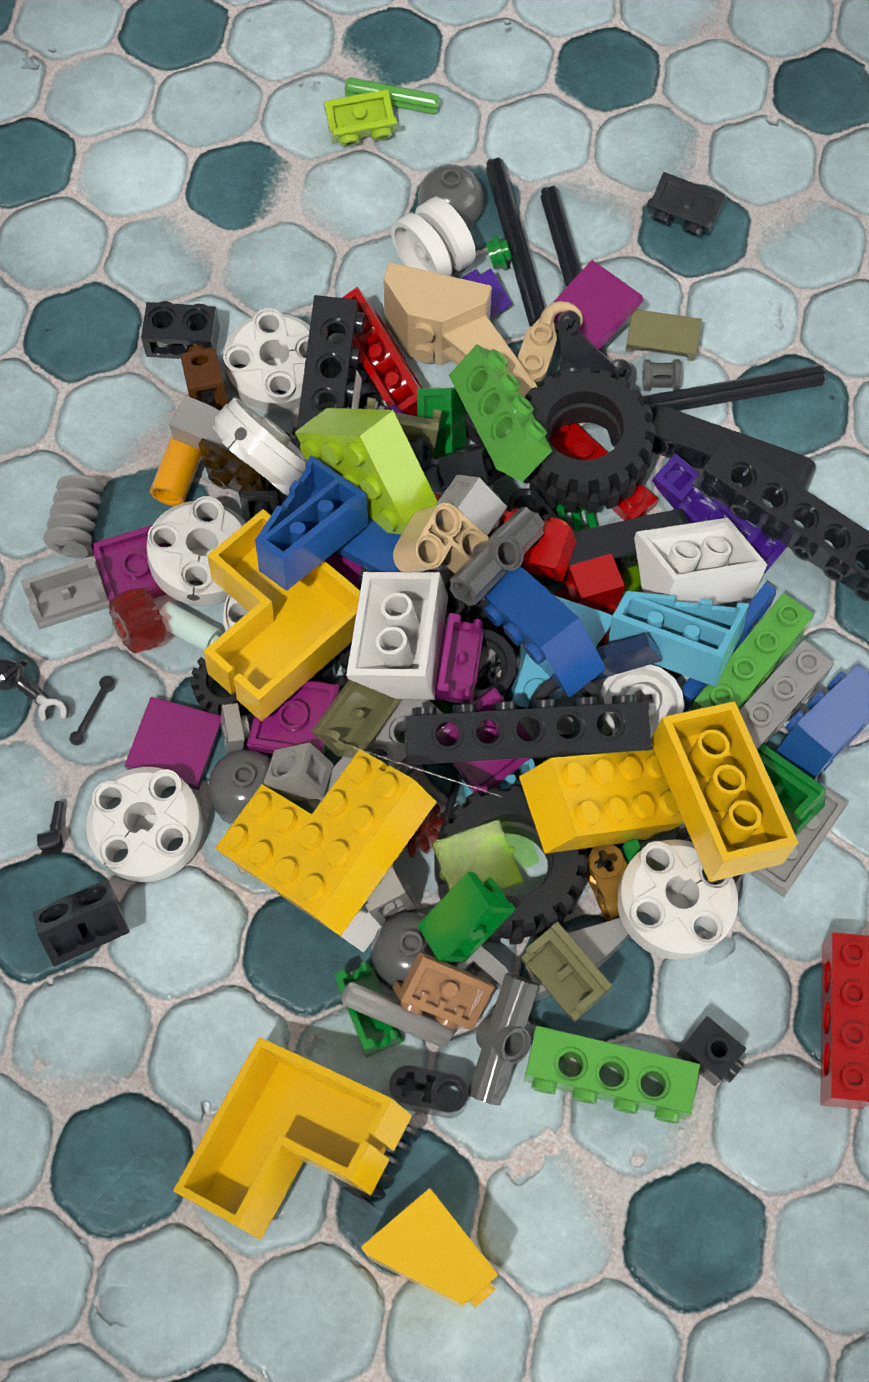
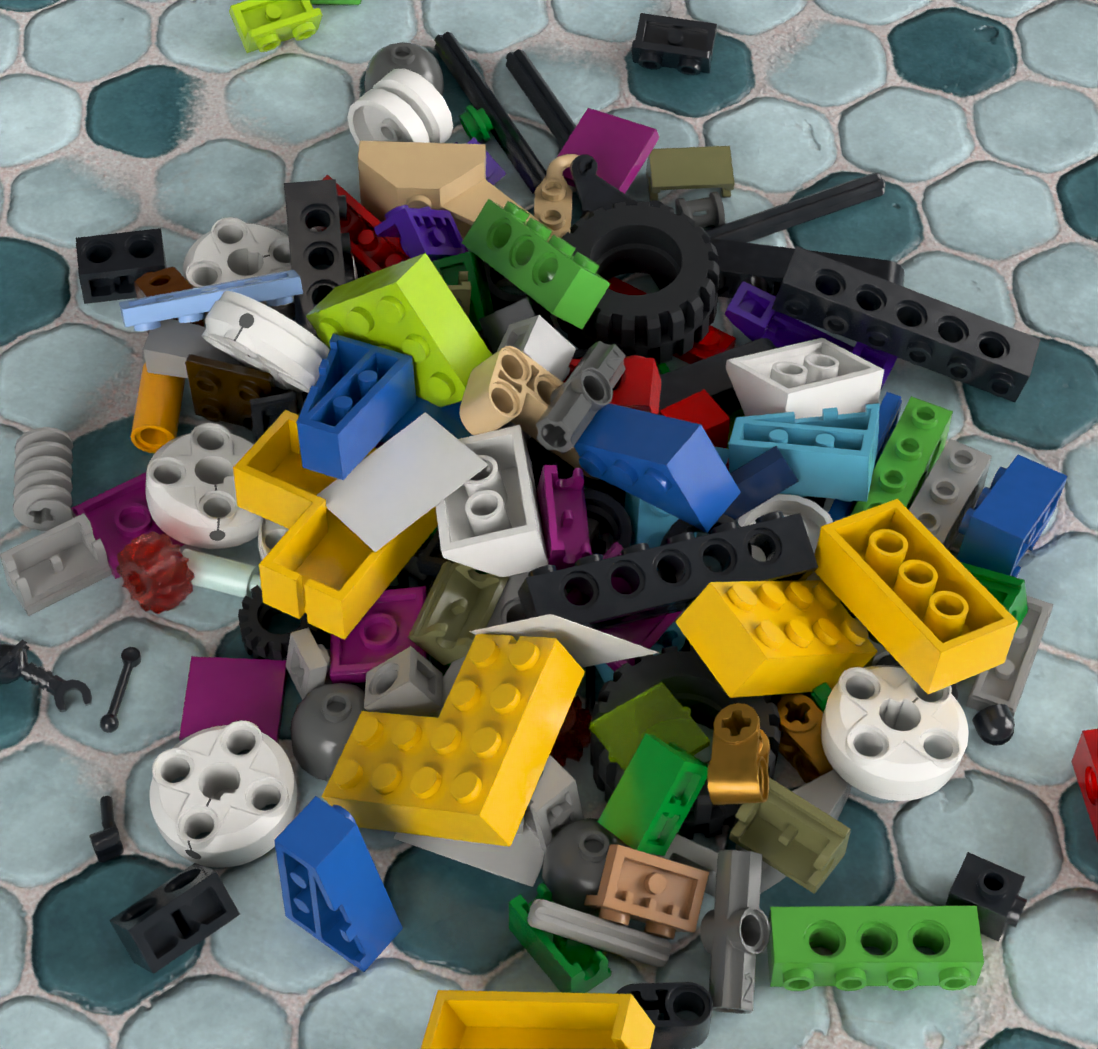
camera: 15 degrees left, 15 degrees down
none -> light blue plate [119,270,303,331]
none -> blue wedge [274,796,403,972]
none -> white sticker [317,412,488,552]
none -> dark purple bracket [374,205,468,261]
none -> pearl gold piece [707,703,770,805]
none -> black hinge [972,704,1015,746]

